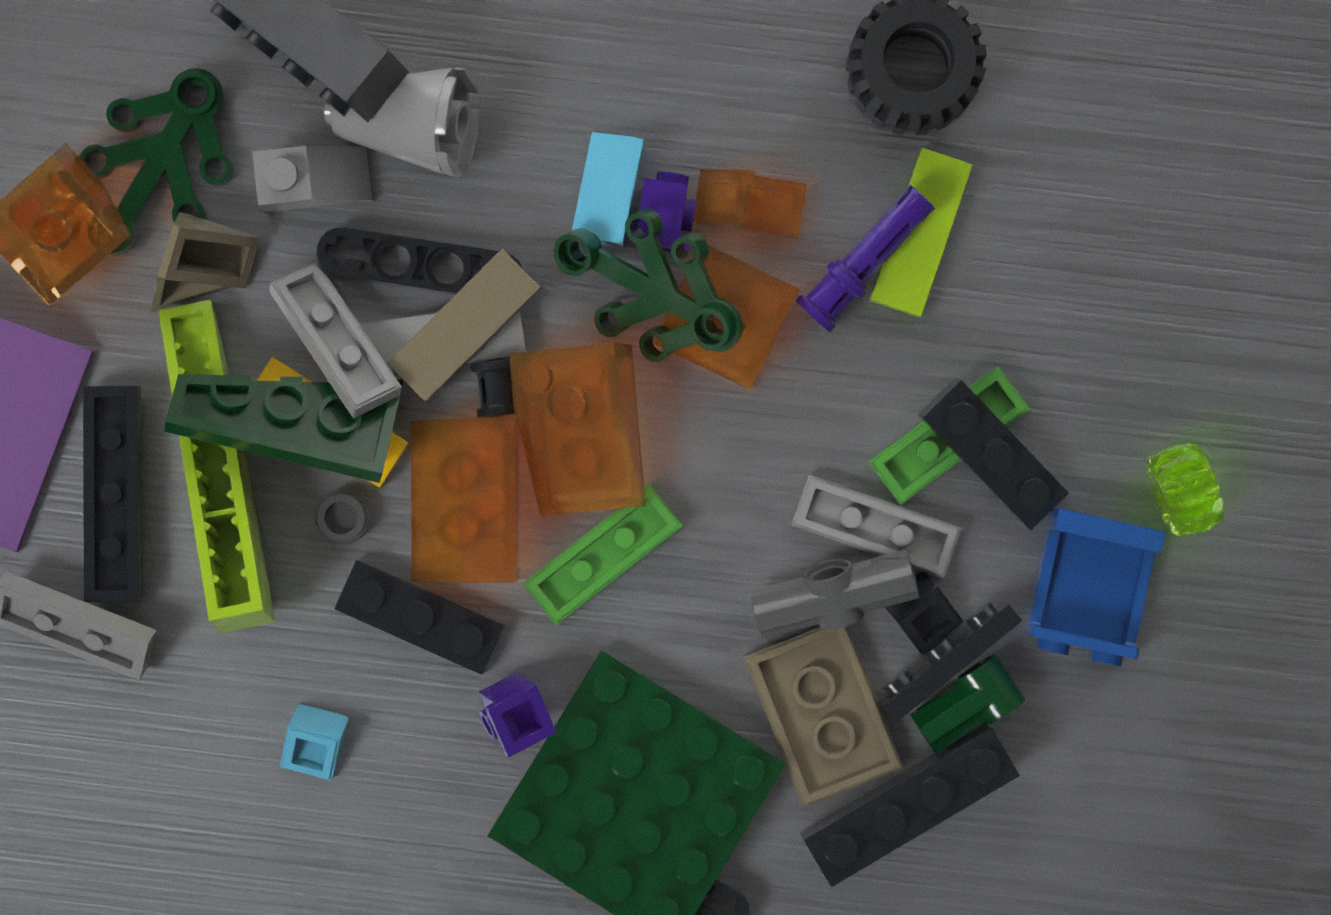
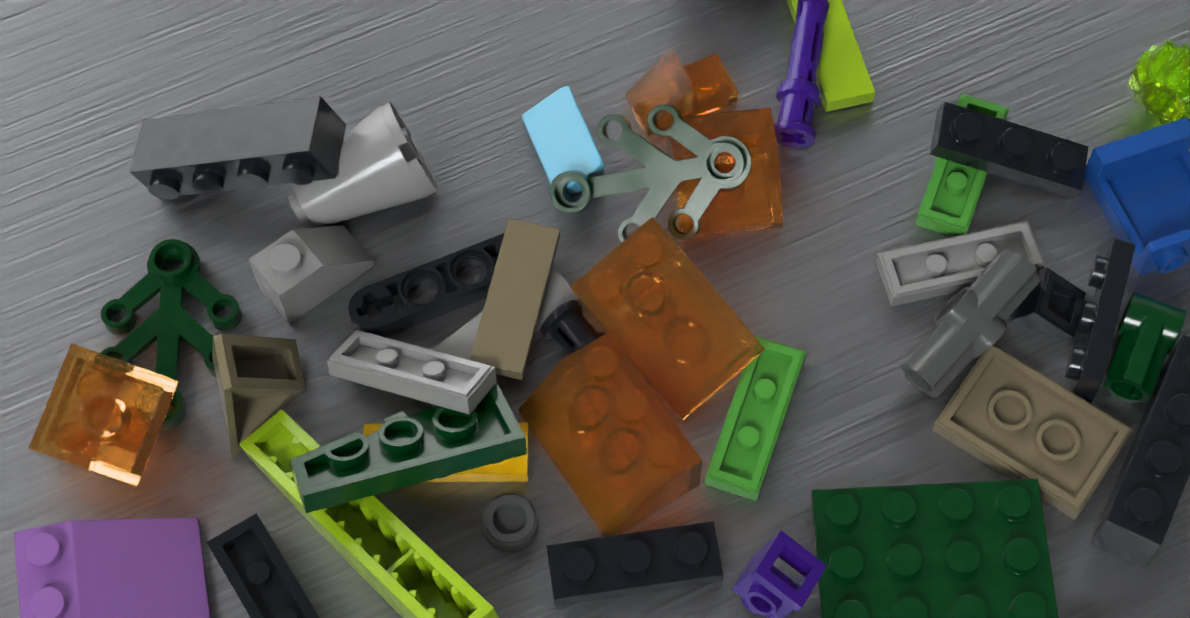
camera: 30 degrees left, 25 degrees down
dark purple brick [635,171,696,255] -> none

